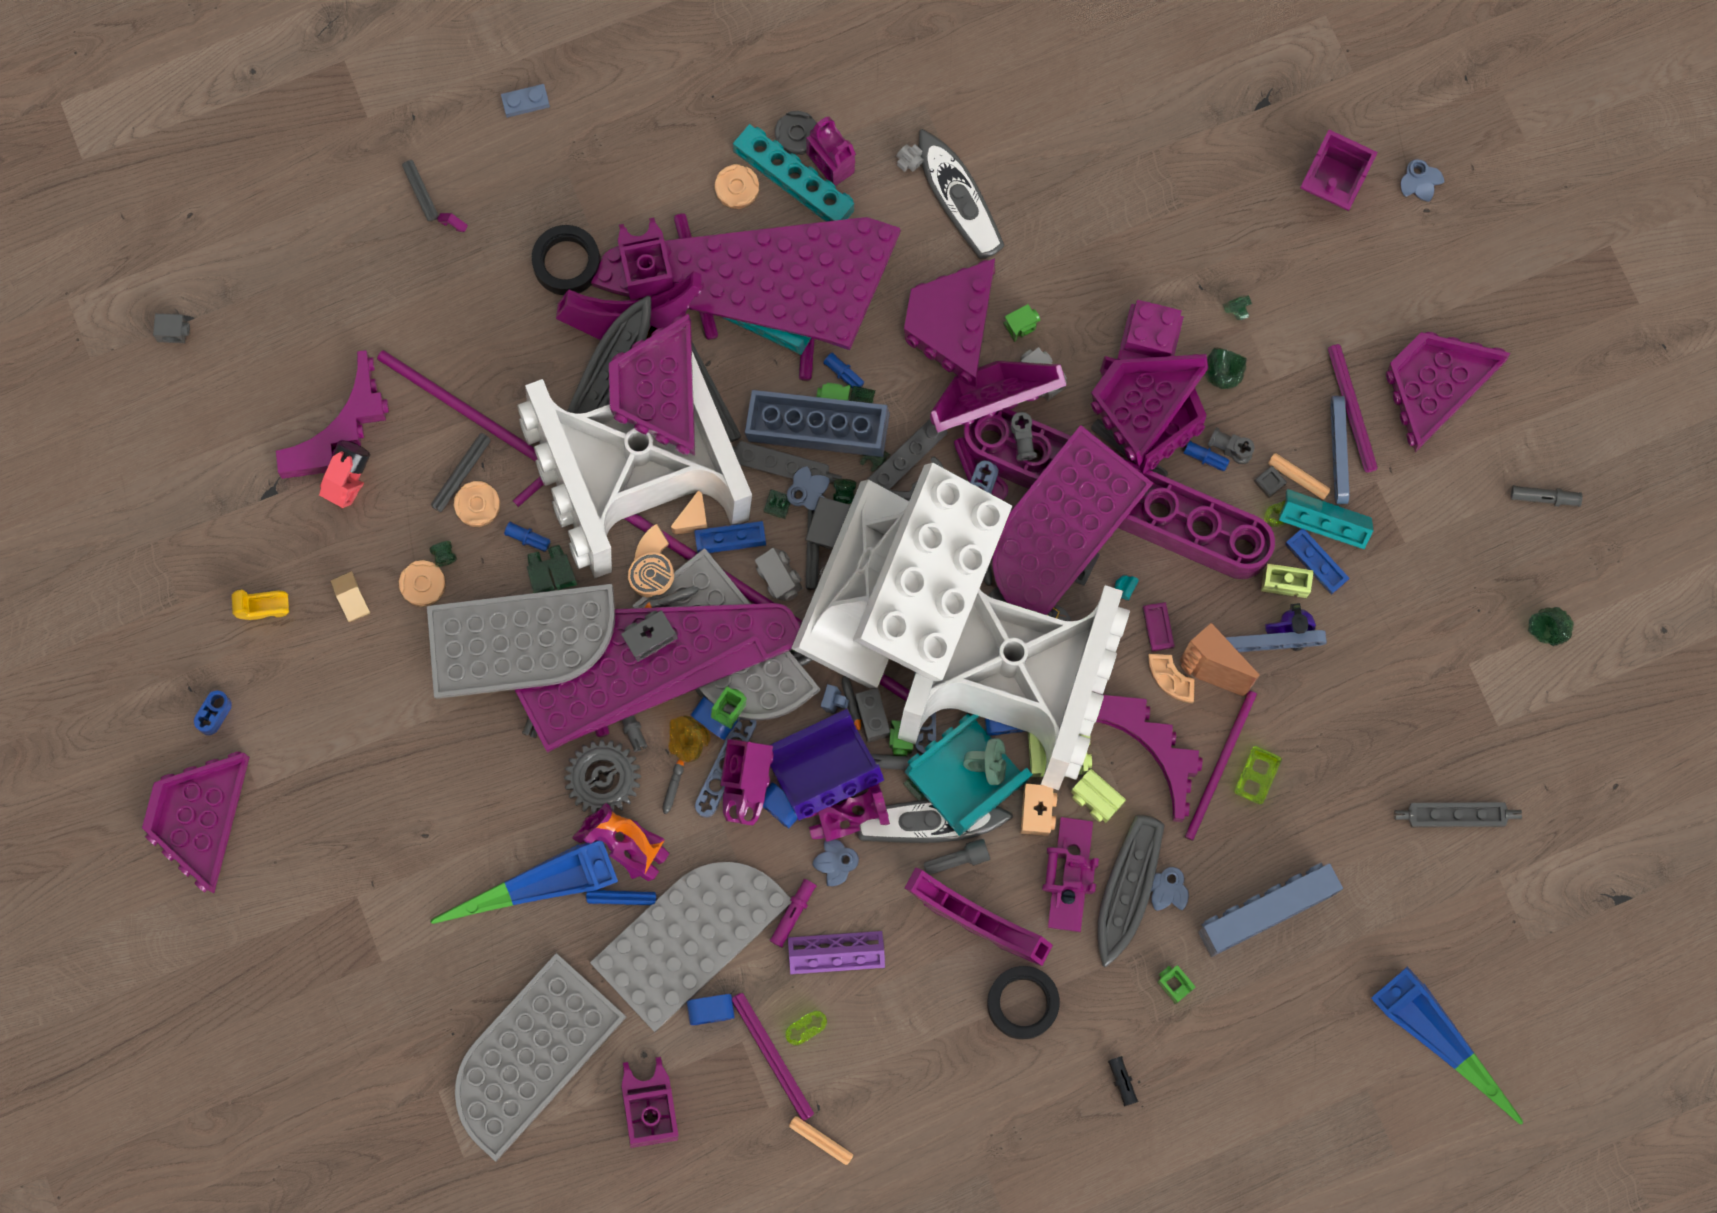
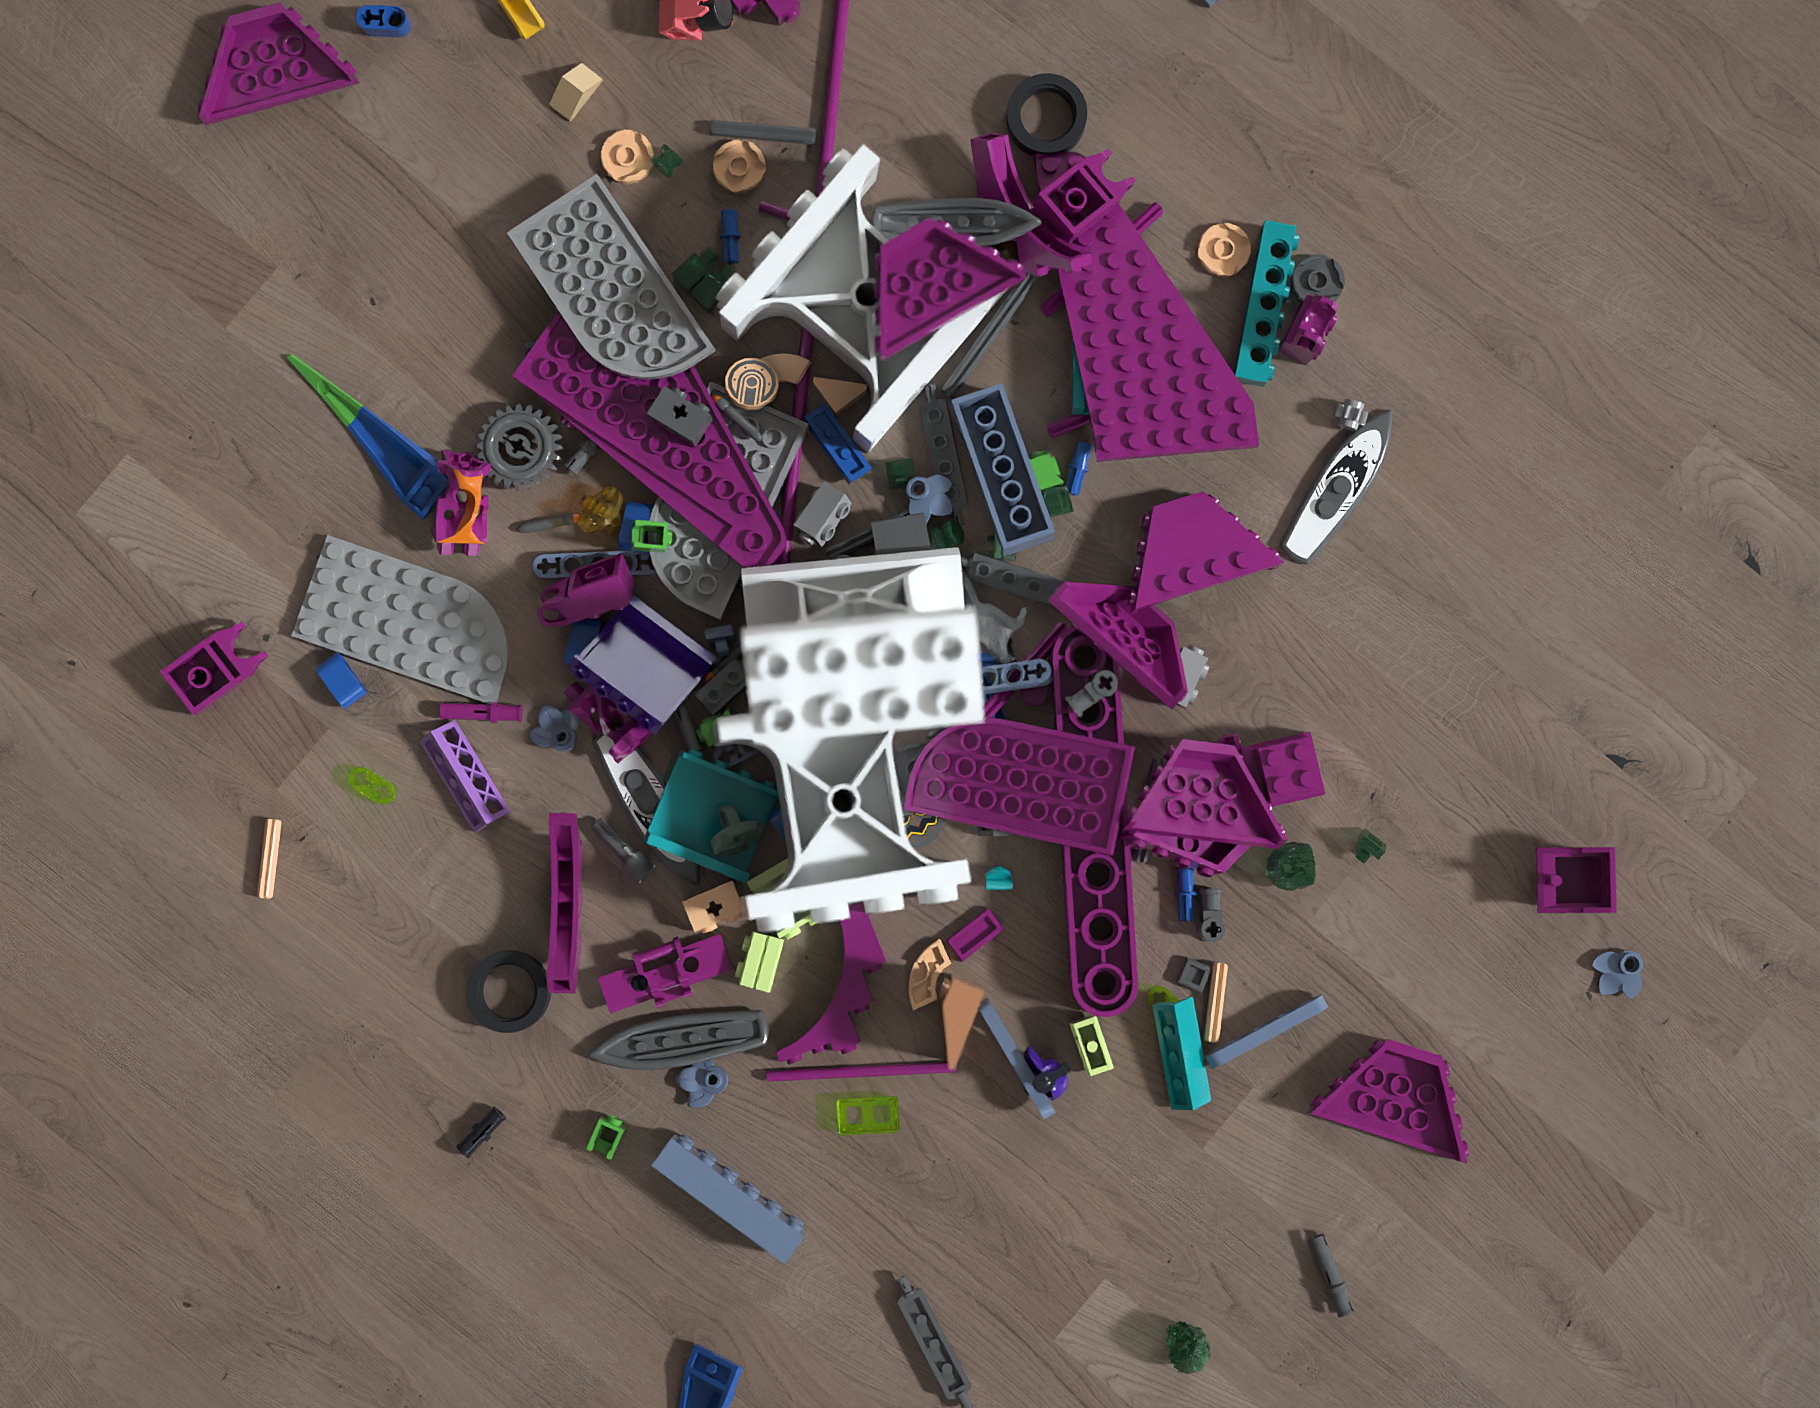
camera: 65 degrees right, 10 degrees up
light grey plate [455,953,627,1162] -> none
blue axle [586,890,656,905] -> none
magenta axle [732,993,814,1121] -> none
bright green window [1003,304,1040,342] -> none
blue plate [1285,528,1350,595] -> none
magenta axle [1328,344,1378,473] -> none

